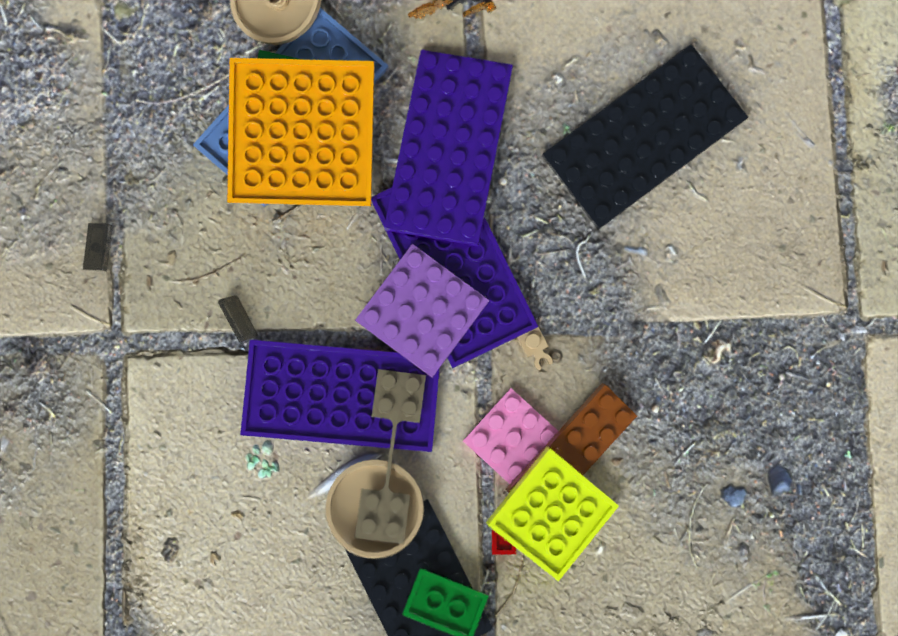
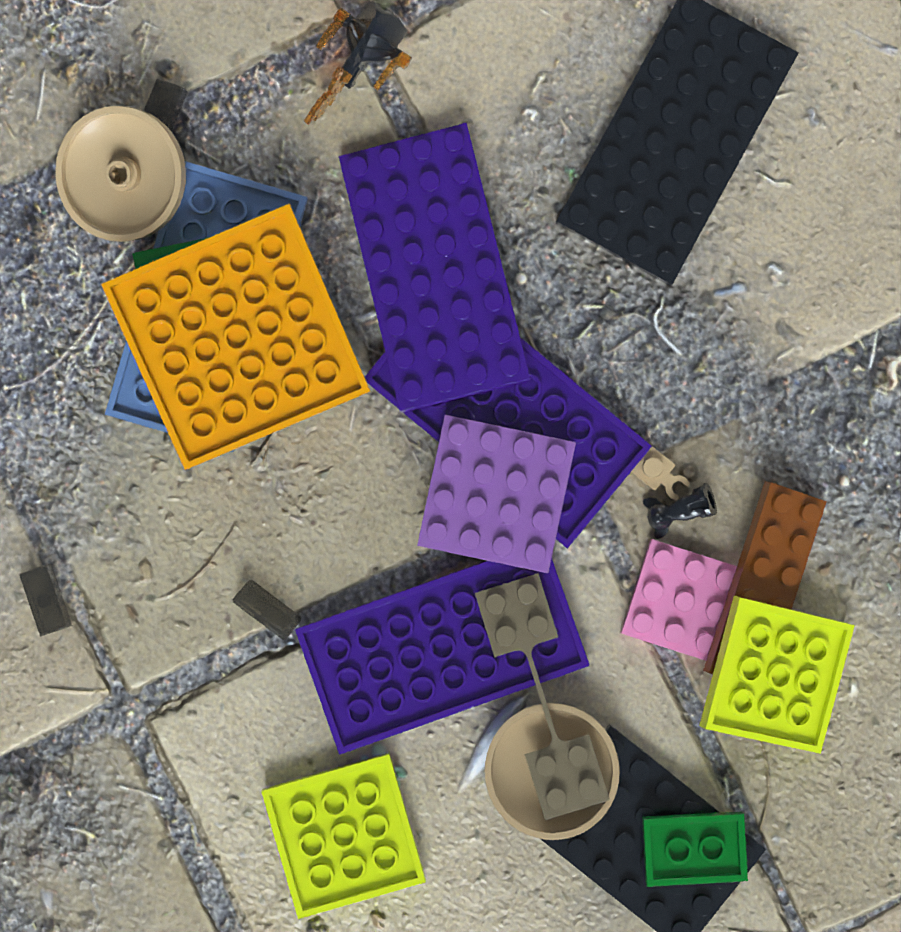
camera: 25 degrees left, 5 degrees up
red plate [491,530,516,555] -> none
none -> neon yellow plate [261,752,426,919]
none -> black animal [643,483,717,539]

